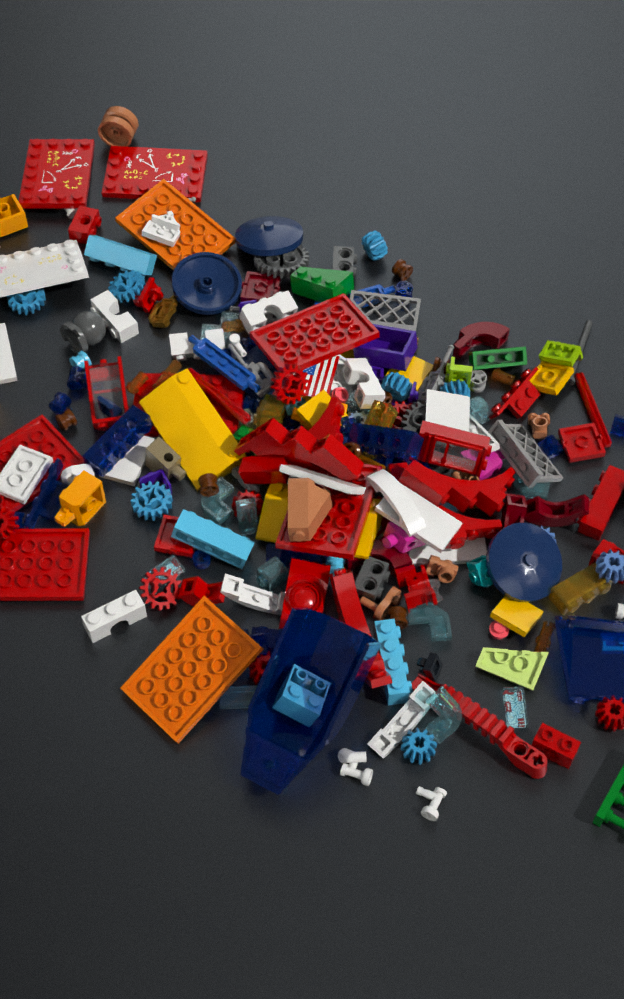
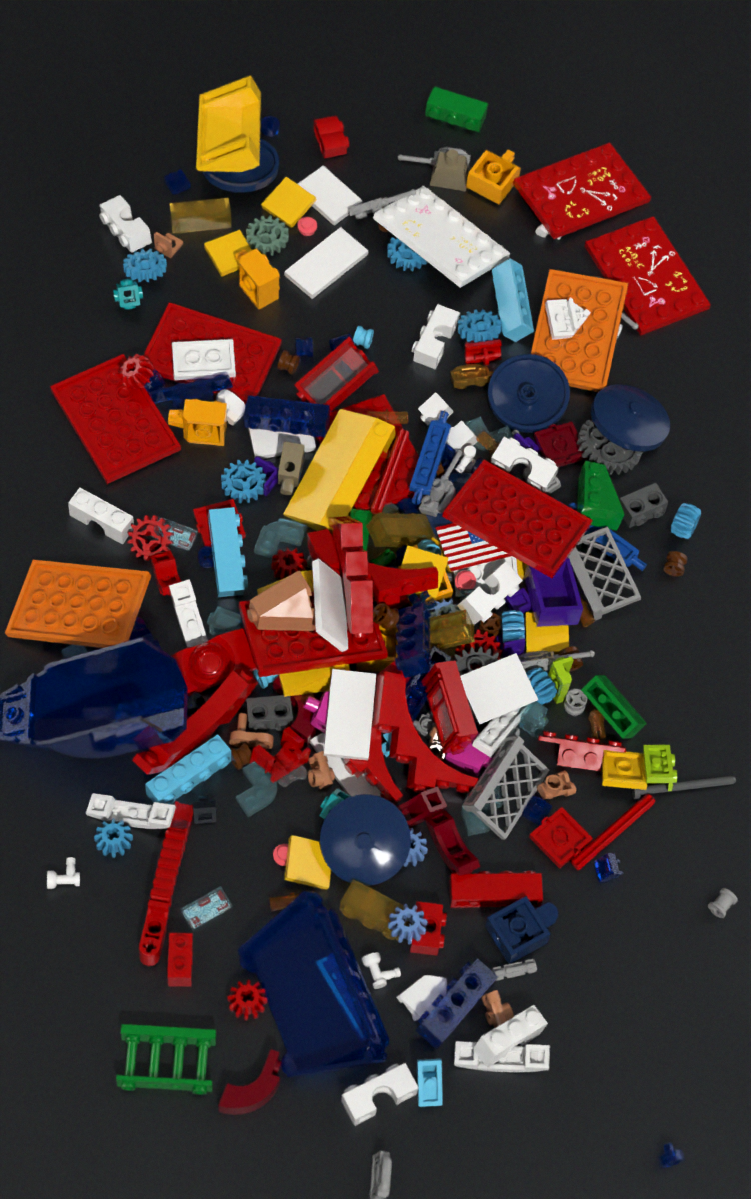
camera: 55 degrees right, 5 degrees up
dark grey tile [60,311,106,354] -> none
red brick [68,206,102,245] -> none
dark blue slope [97,395,122,418] -> none
nougat wheel [98,106,139,146] -> none
clear orange pin [126,371,148,395] -> none
reddish brown wheel [198,473,219,497] -> none
clear light blue tile [235,498,258,536] -> none
red gear [270,363,309,404] -> none
dark azure slope [272,664,331,727] -> none
white arm [337,748,367,763] -> none
white piece [340,763,373,786] -> none
white slope [366,469,427,537] -> none
clear blue wheel [395,281,413,303] -> none
clear light blue plate [425,686,462,743] -> none
dark red arch [453,322,510,360] -> none
yellowish green wing [475,647,549,691] -> none

